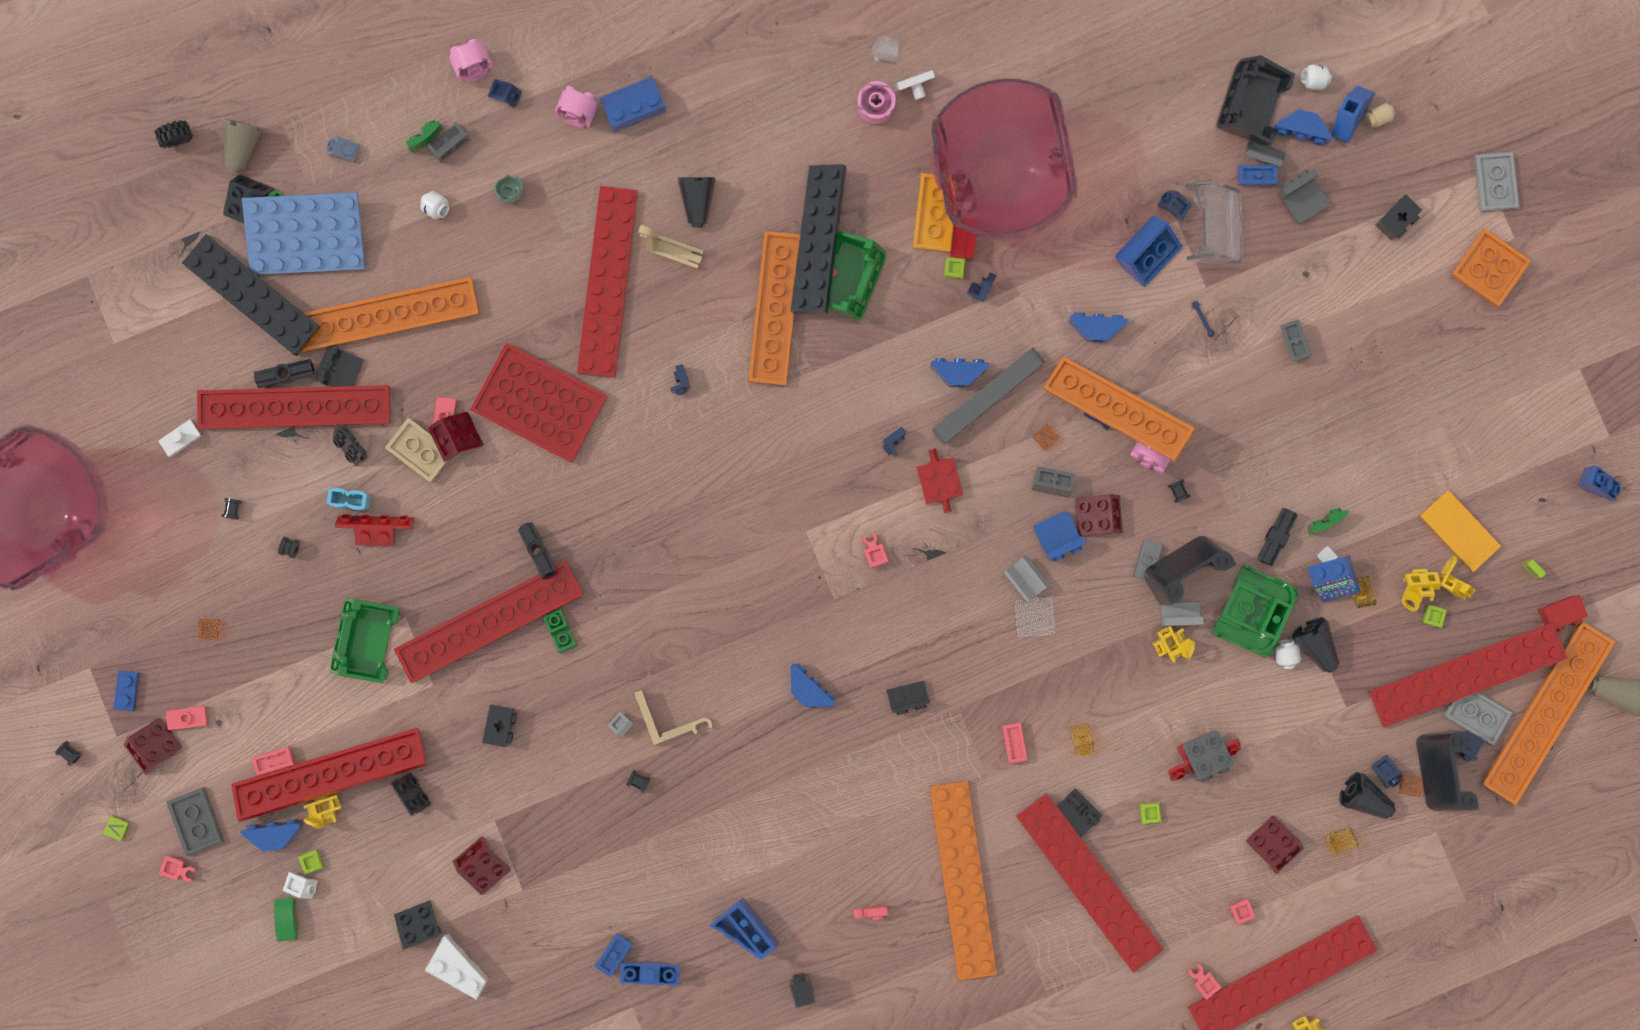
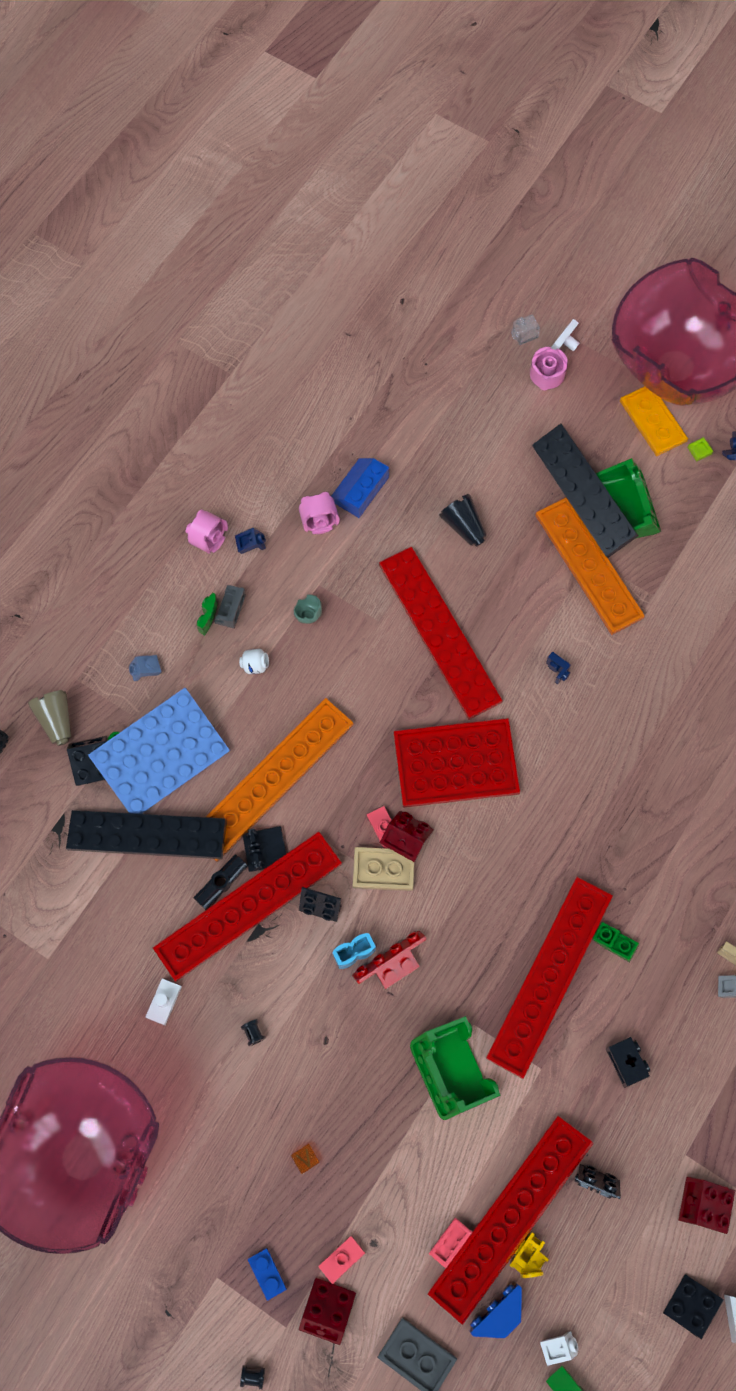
camera: 30 degrees left, 15 degrees down
black wheel [278,536,300,559] -> none
lime tile [298,849,324,875] -> none
black piece [518,522,558,580] -> none
tan hinge [638,225,704,270] -> none
red panel [950,219,978,261] -> none

